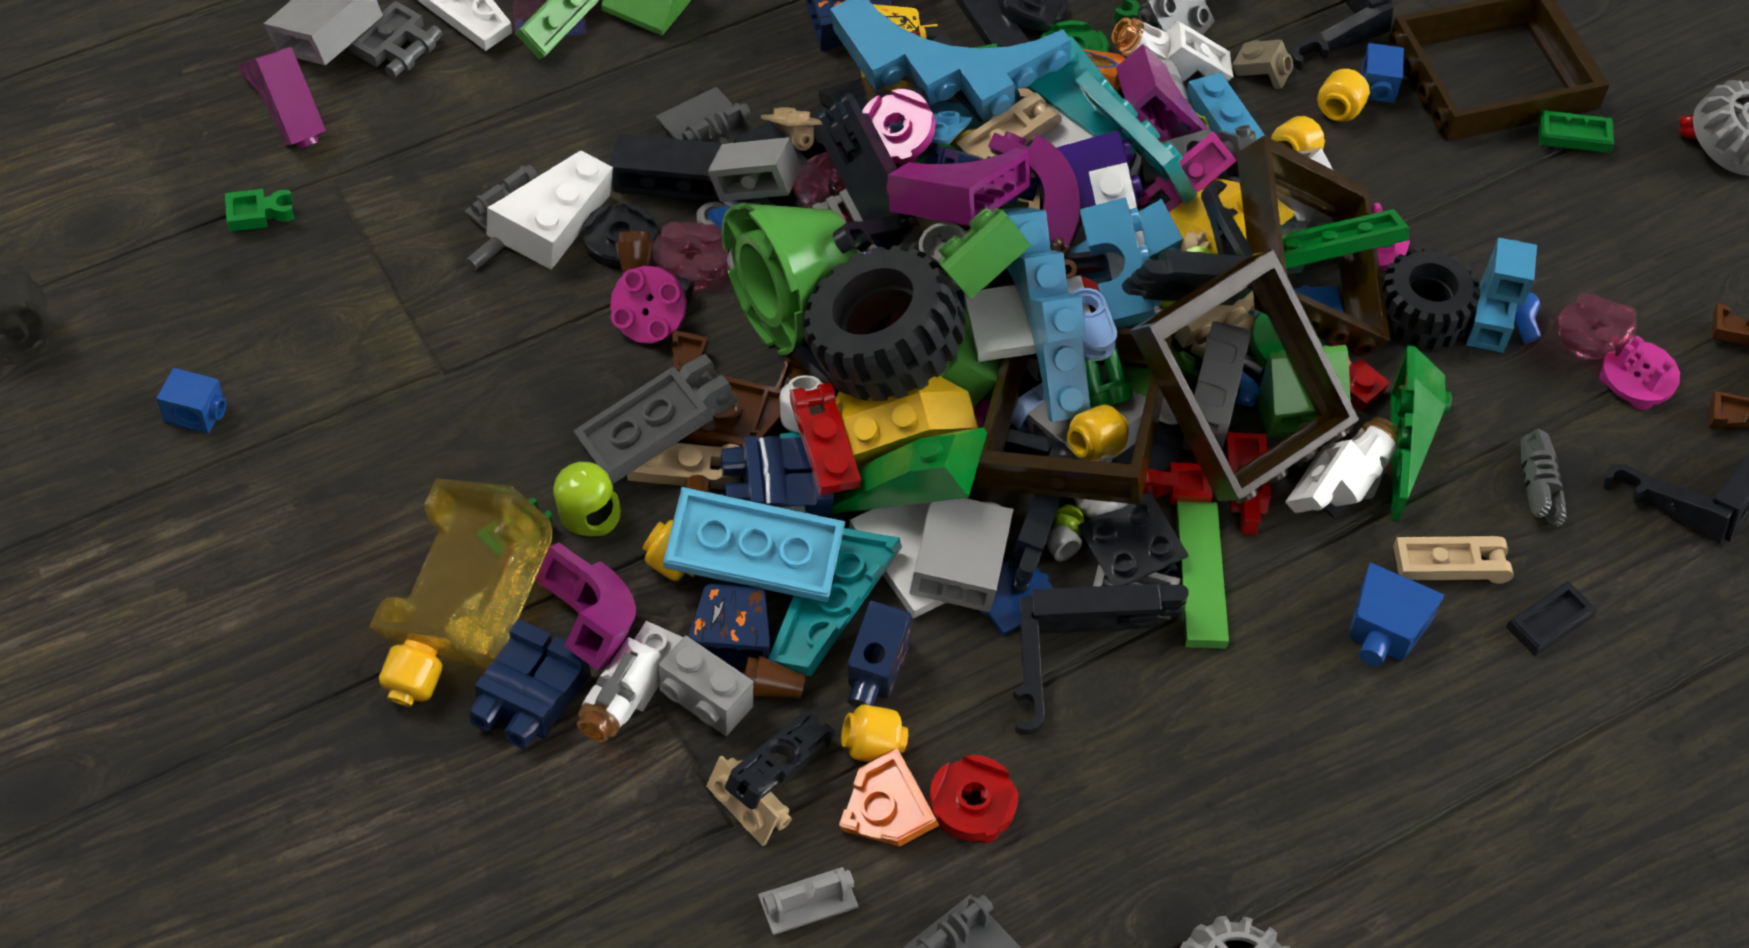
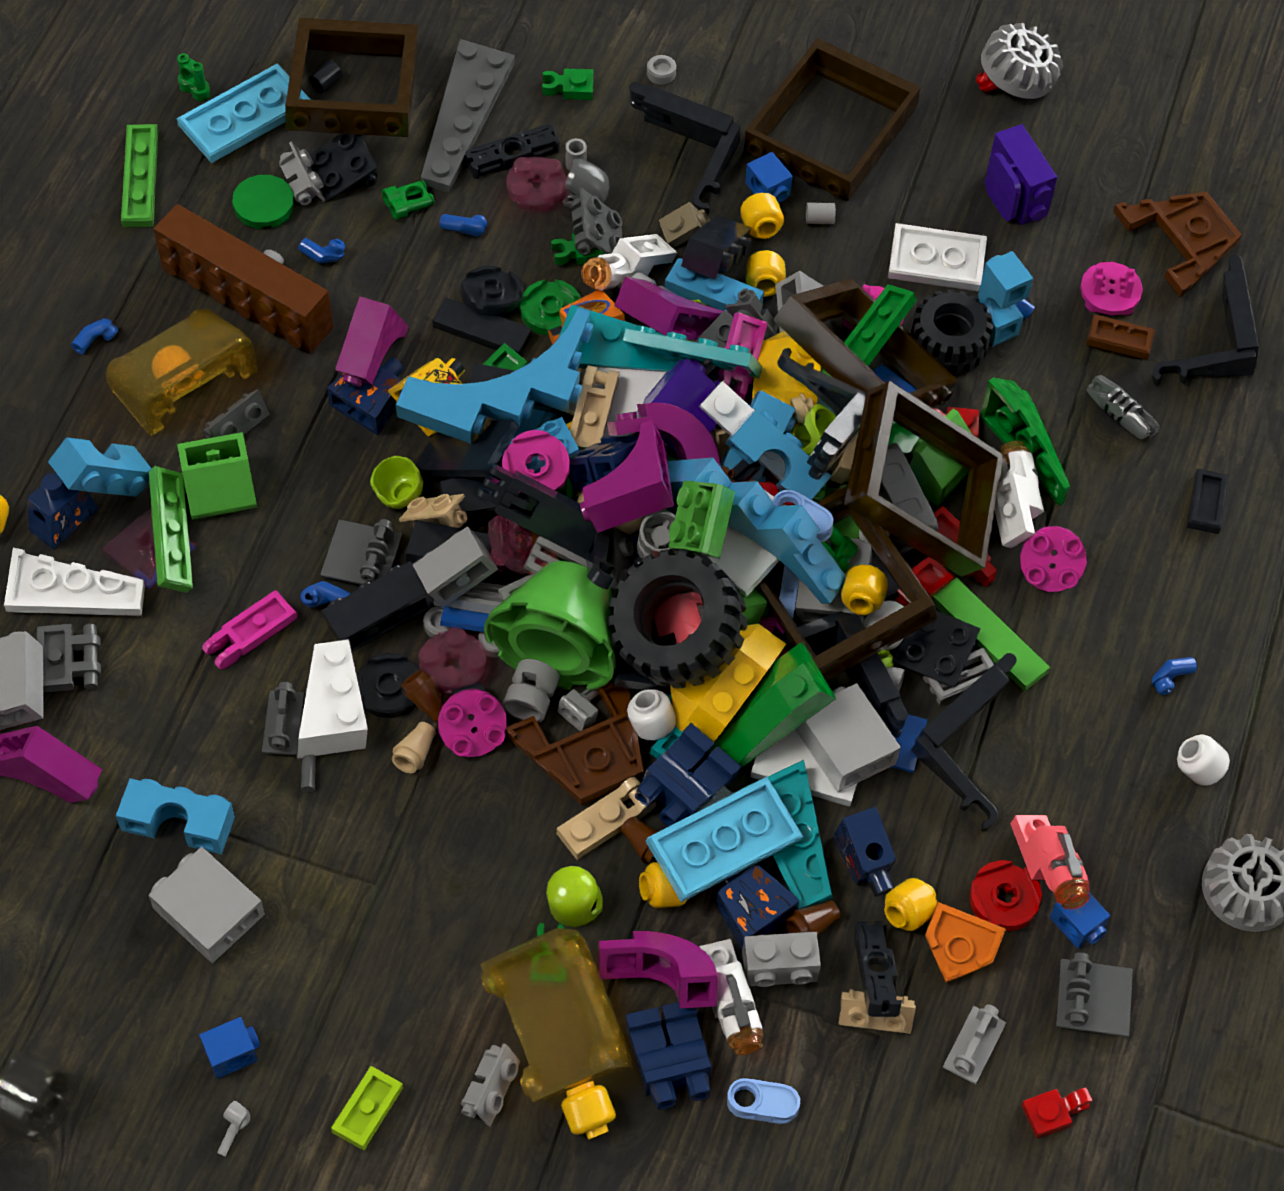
camera: 40 degrees left, 5 degrees up
green plate [225,189,294,232] -> none
dark grey tile [573,354,739,484] -> none
red plate [790,382,861,495] -> none
blue torso [1349,562,1444,666] -> none
tan plate [1393,536,1514,584] -> none
green plate [1538,110,1614,153] -> none
clear pink plate [1557,293,1637,359] -> none
none -> dark azure arch [116,778,235,855]
none -> light grey brick [149,847,265,963]
none -> dark pink hinge [202,590,297,669]
none -> light grey hand [217,1101,250,1157]
none -> blue arm [300,581,352,608]
none -> lime plate [331,1066,403,1151]
none -> lime hair [370,456,424,509]
none -> tan cone [392,722,436,773]
none -> light grey hinge [461,1043,520,1127]
none -> light grey wheel [502,659,560,723]
none -> light grey piece [557,688,599,731]
none -> black brick [681,215,752,280]
none -> light blue piece [727,1078,800,1124]
none -> light grey hinge [806,203,835,224]
none -> white tile [888,223,987,291]
none -> dark purple brick [985,124,1057,225]
none -> coral plate [1010,815,1090,910]
none -> dark pink plate [1020,526,1087,592]
none -> blue brick [1049,890,1111,949]
none -> reddish brown plate [1086,314,1155,360]
none -> blue arm [1152,657,1197,695]
none -> white head [1177,734,1230,786]

